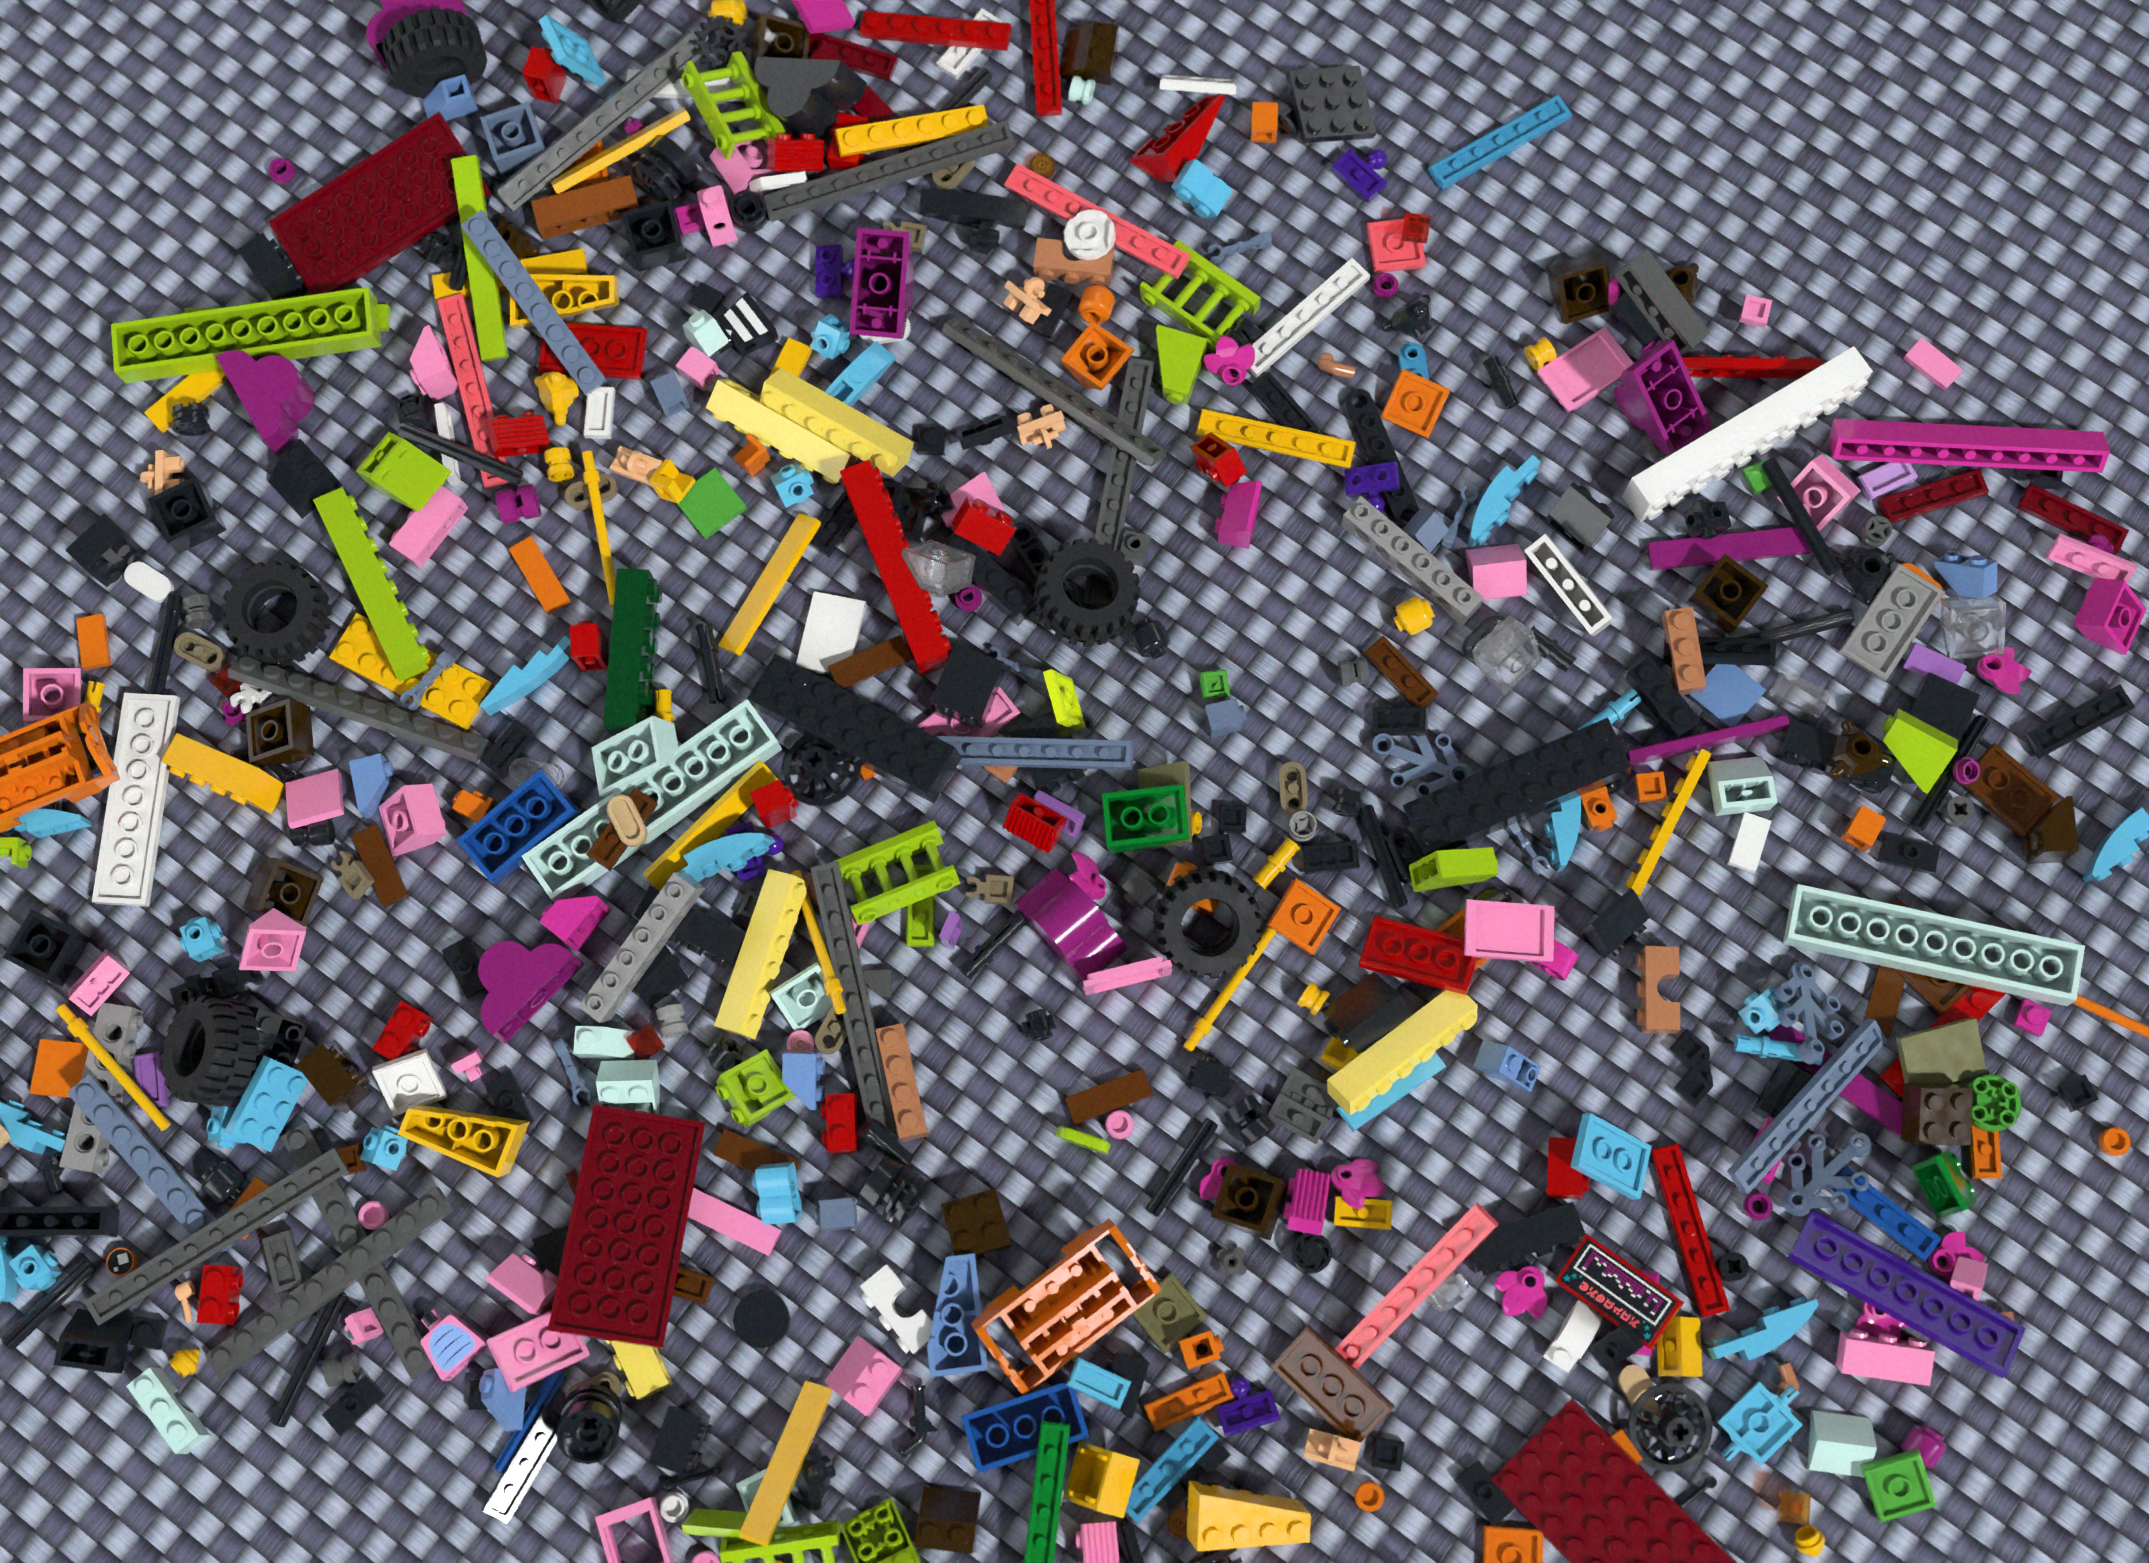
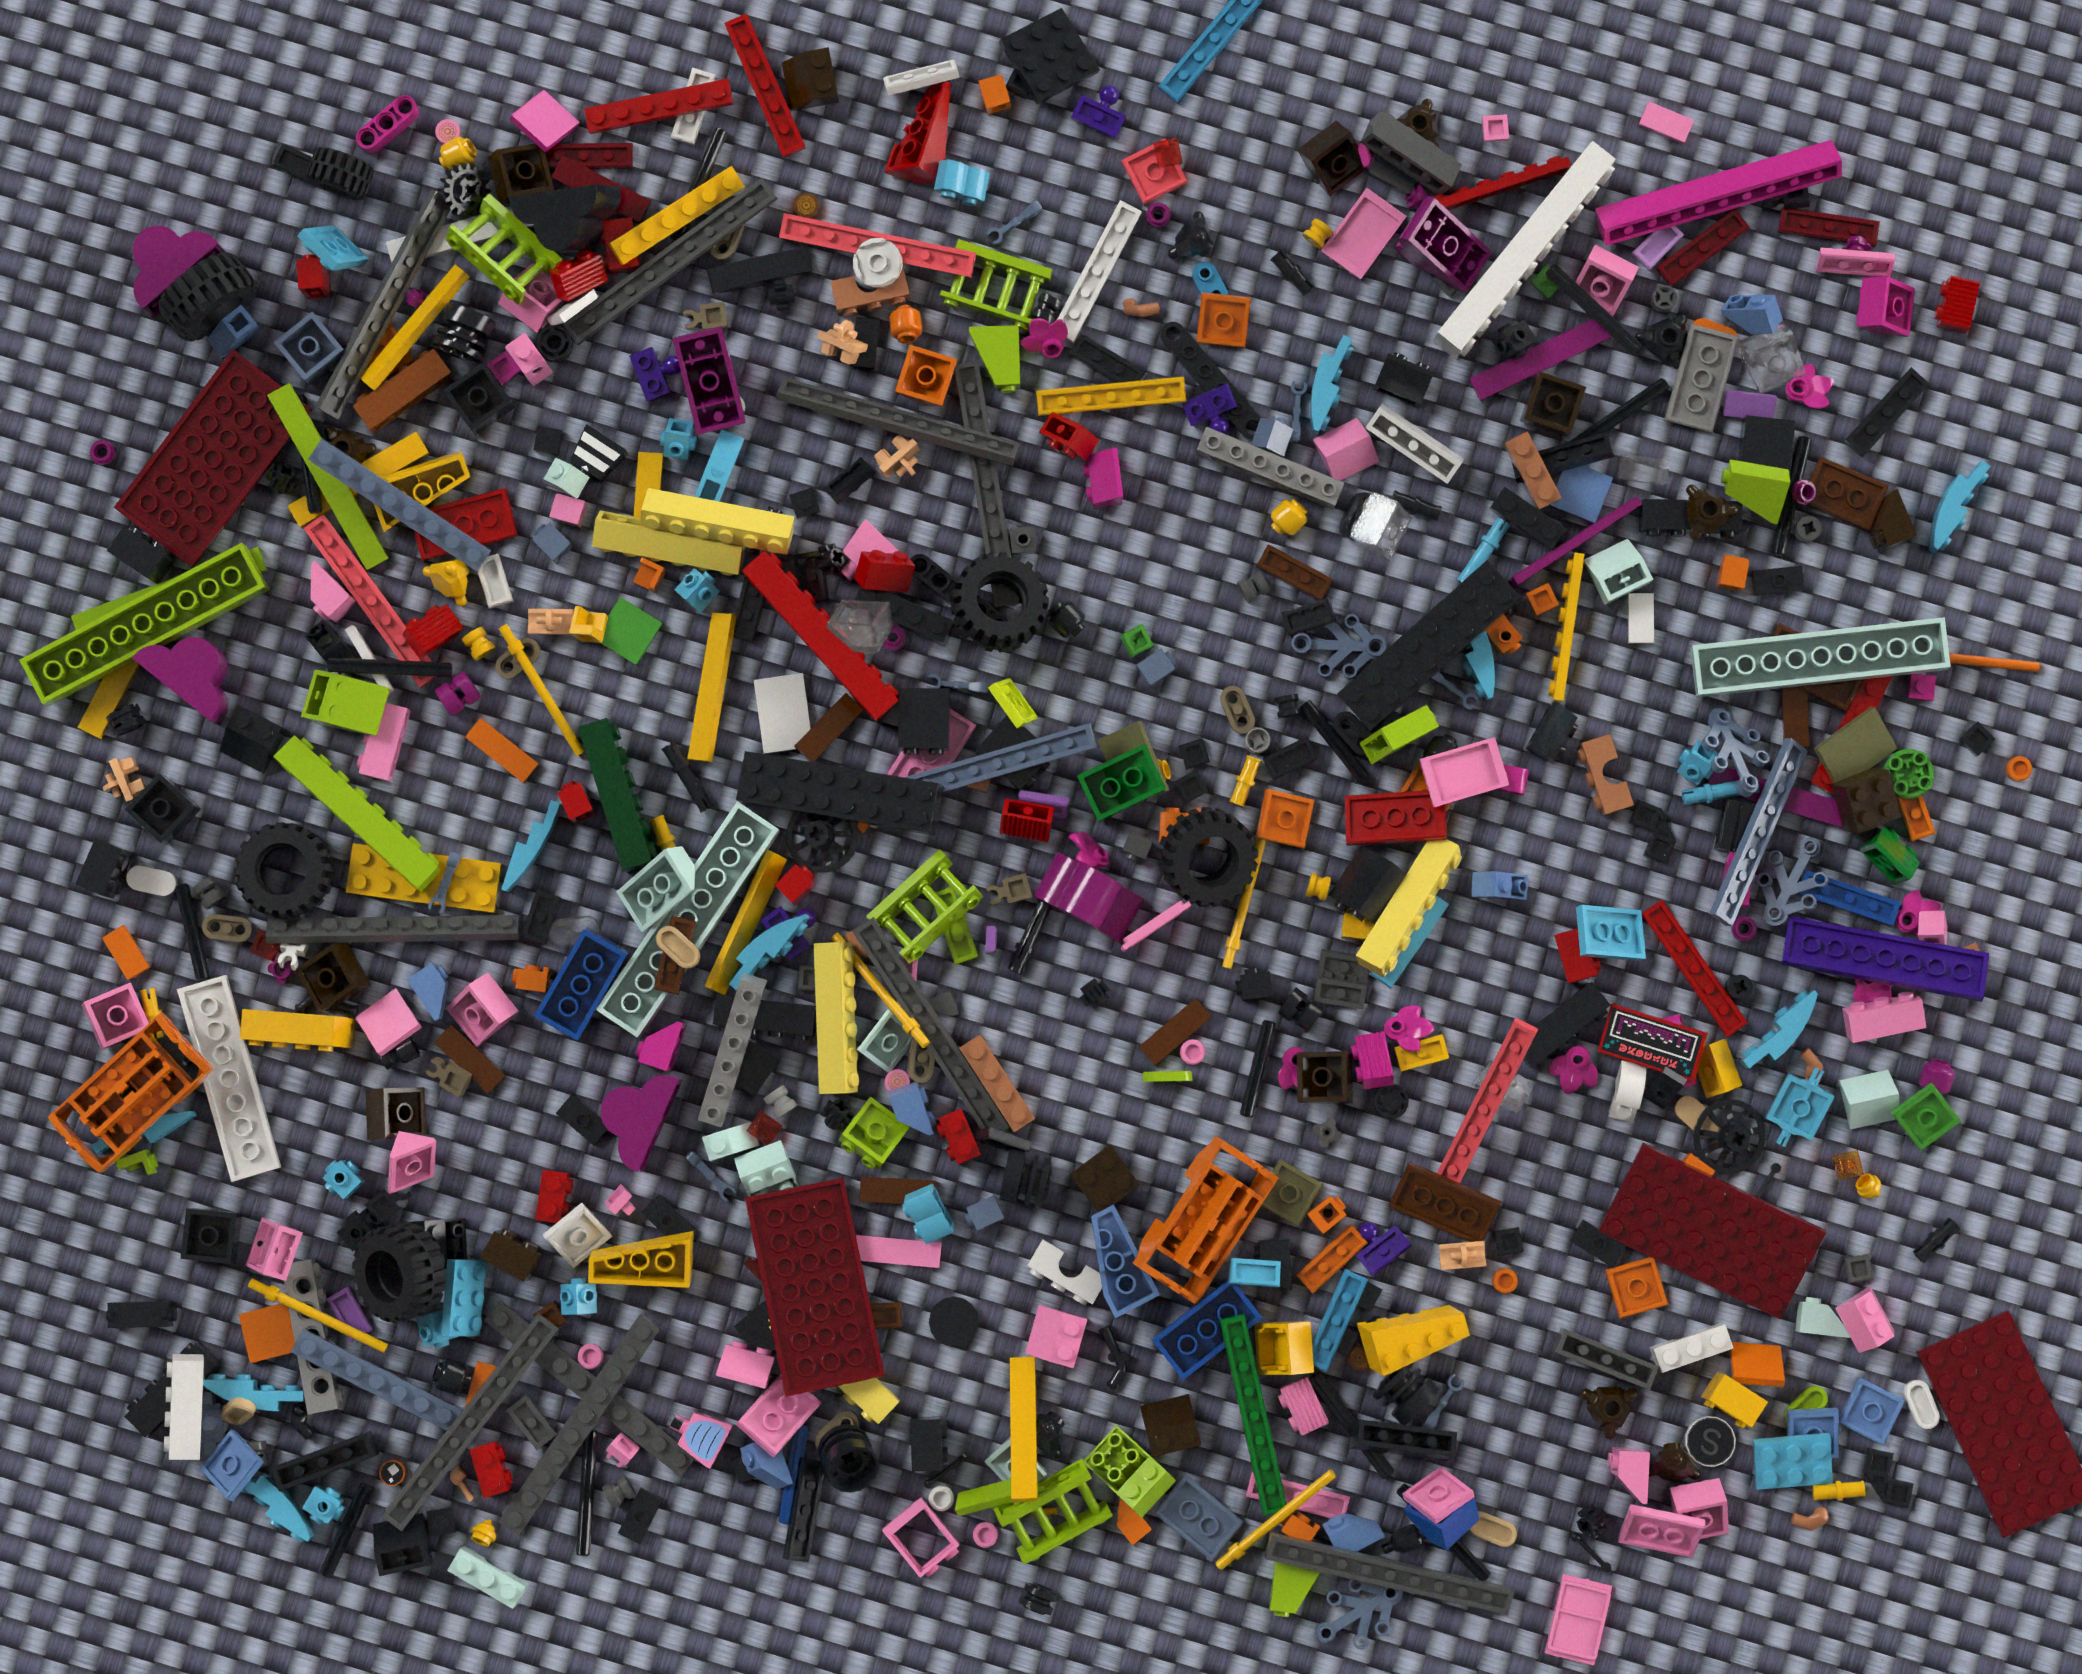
camera: 25 degrees left, 10 degrees up
light aqua wheel [1069,76,1095,106] -> none

